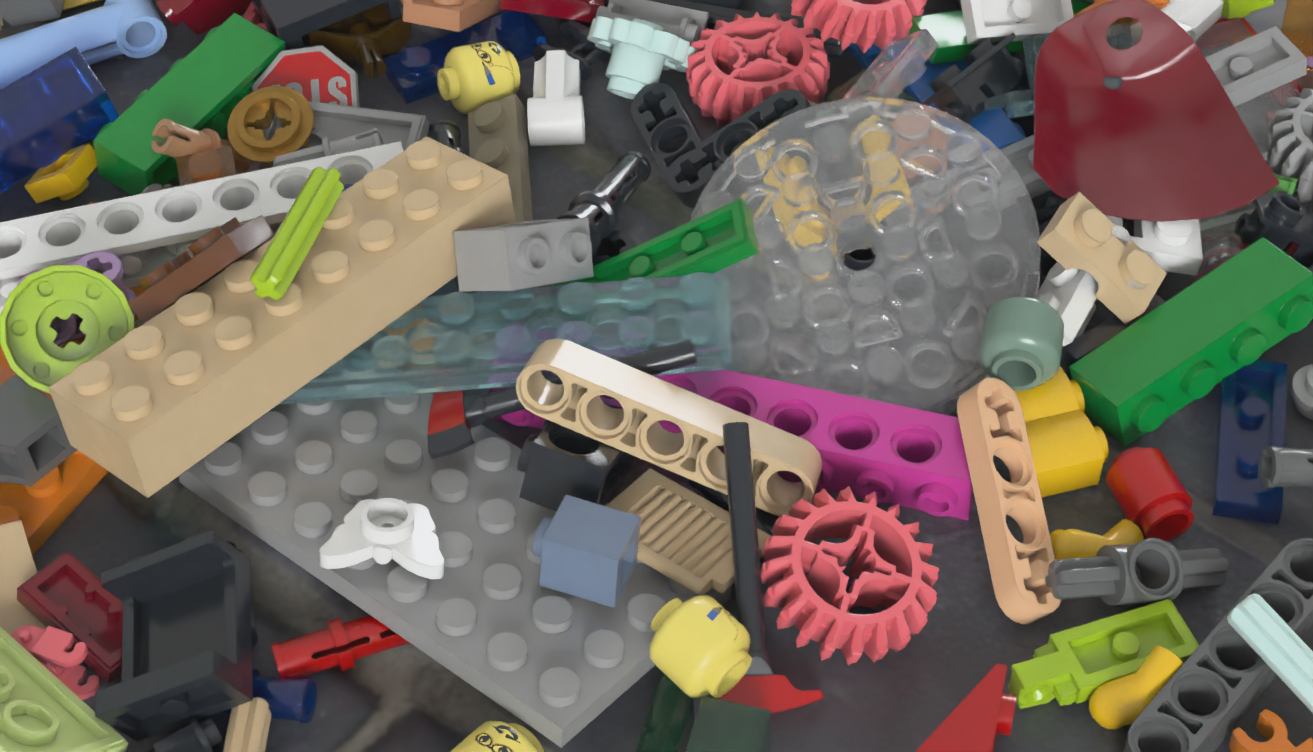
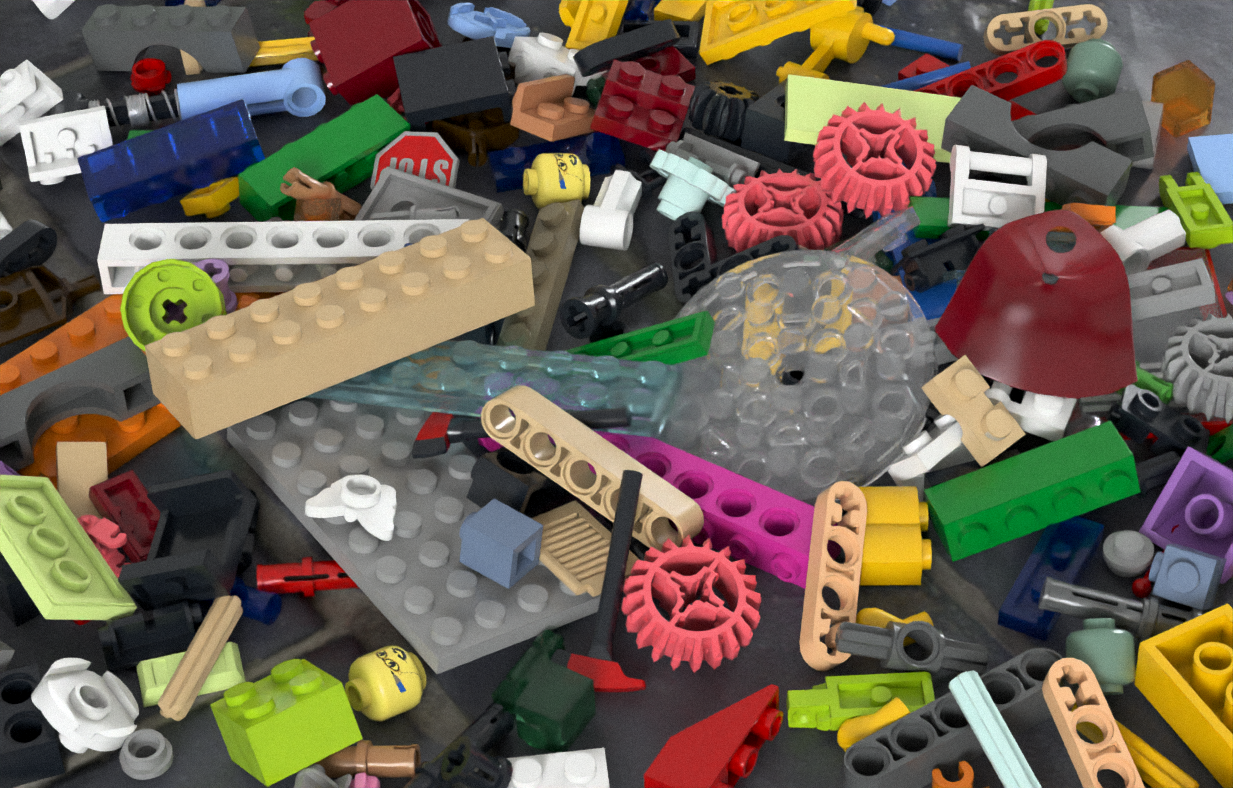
camera: 15 degrees right, 5 degrees down
reddish brown plate [128,215,275,323] -> none
pearl gold gear [227,86,316,168] -> none
lime axle [250,166,344,300] -> none
light grey brick [453,218,594,292] -> none
light yellow head [649,595,752,698] -> none
sand green head [979,296,1064,391] -> none
red brick [1106,447,1194,542] -> none

